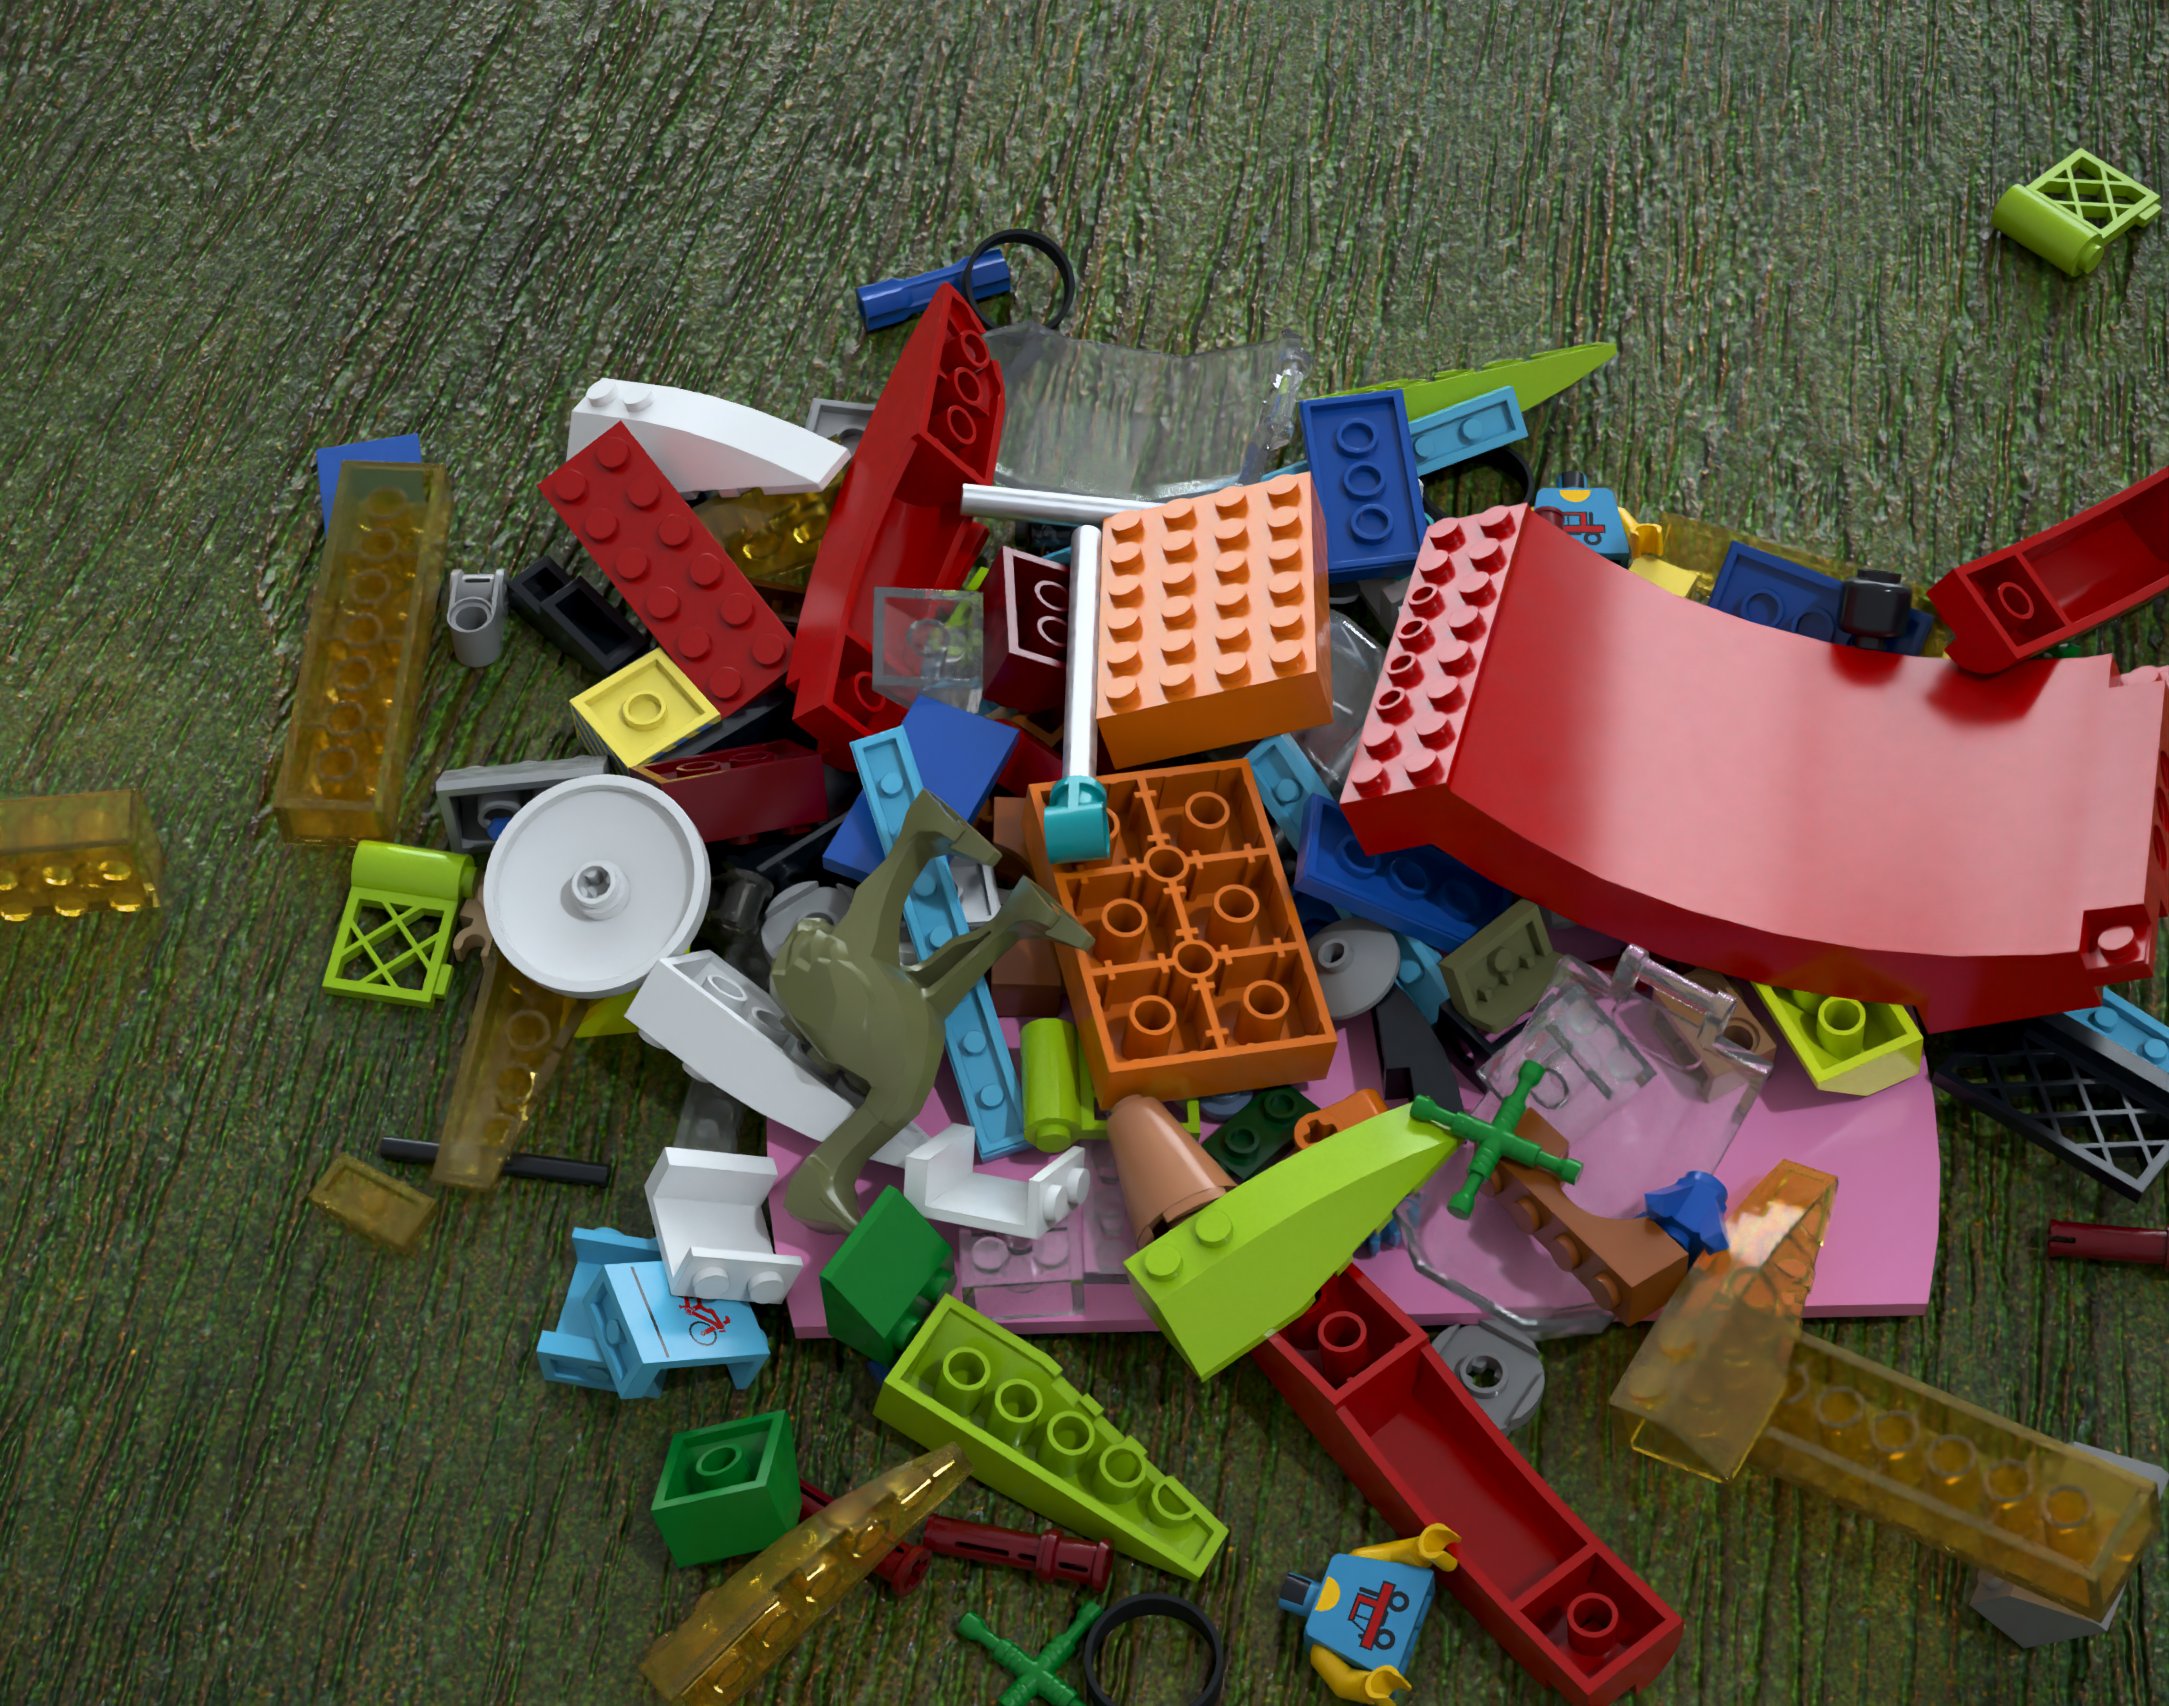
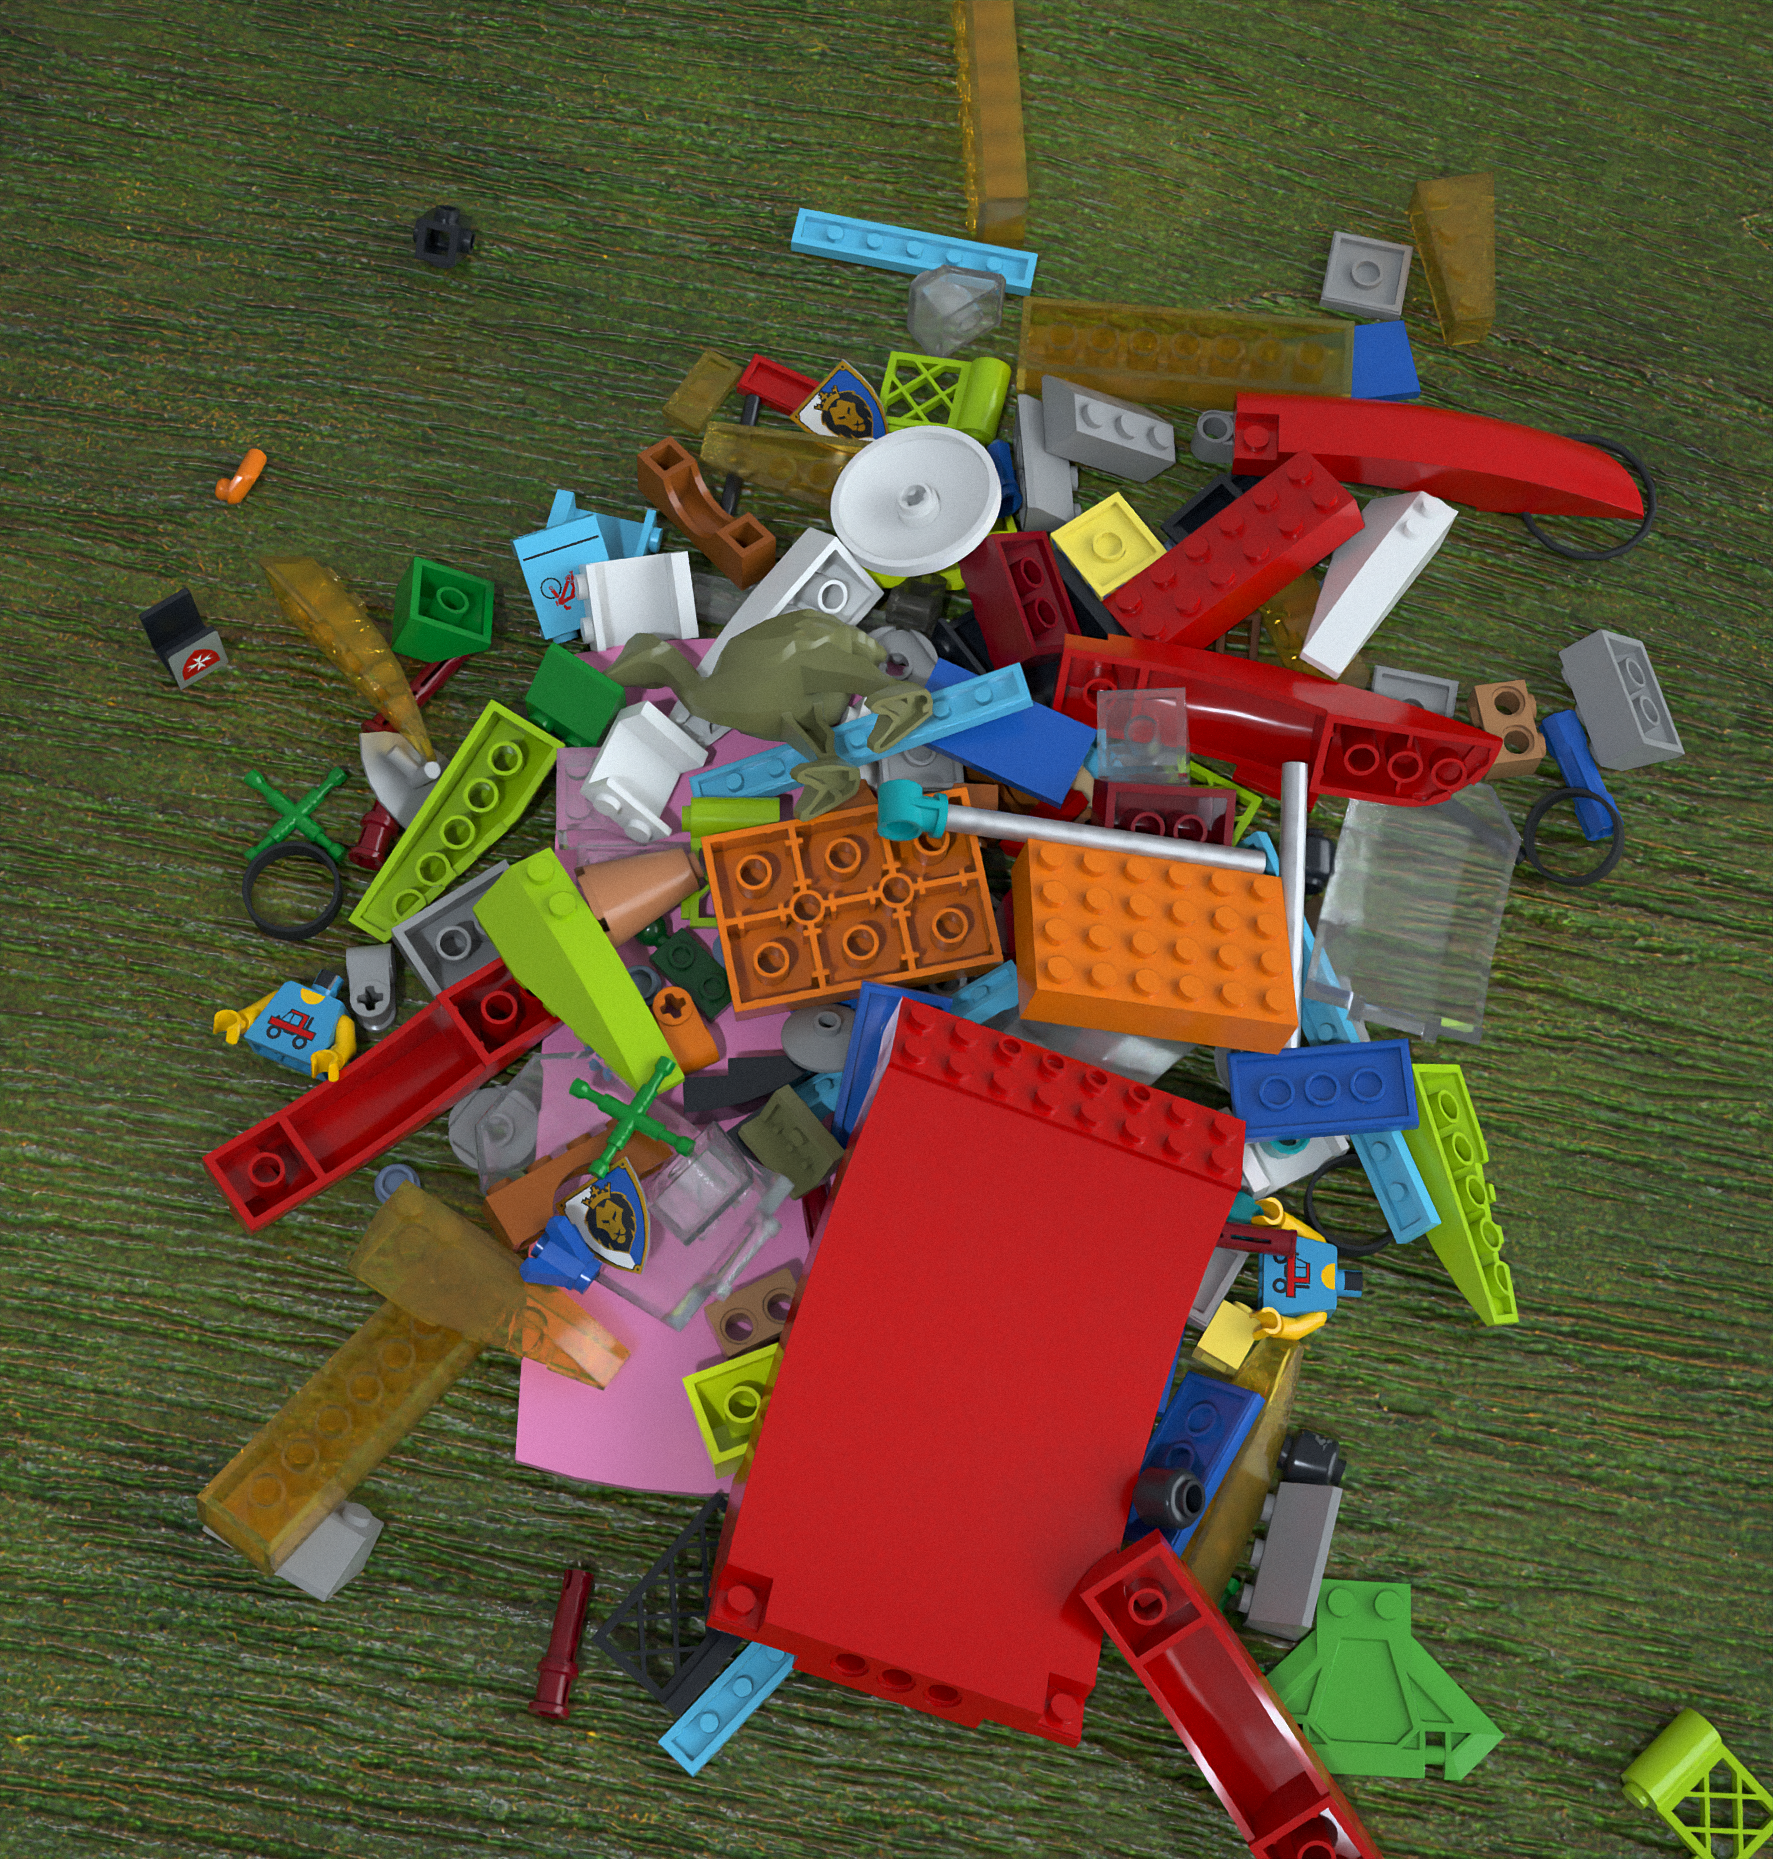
camera: 85 degrees right, 15 degrees up
none -> light grey piece [346,943,397,1033]
none -> light grey shield [359,731,451,830]
none -> sand blue plate [374,1164,421,1209]
none -> light grey slope [391,859,510,999]
none -> black brick [413,205,476,268]
none -> shield [555,1157,651,1274]
none -> dark orange arch [637,435,776,591]
none -> red tile [736,353,820,416]
none -> shield [789,359,889,452]
none -> medium azure plate [791,208,1038,297]
none -> clear slope [907,264,1006,358]
none -> light grey slope [1041,374,1176,483]
none -> red slope [1231,391,1644,519]
none -> light grey slope [1237,1482,1343,1641]
none -> bright green plate [1266,1579,1505,1781]
none -> black head [1274,1428,1347,1487]
none -> light grey tile [1319,231,1413,321]
none -> clear yellow wedge [1407,171,1496,347]
none -> medium nougat brick [1466,679,1546,781]
none -> black piece [1520,434,1657,561]
none -> light grey slope [1558,629,1685,771]

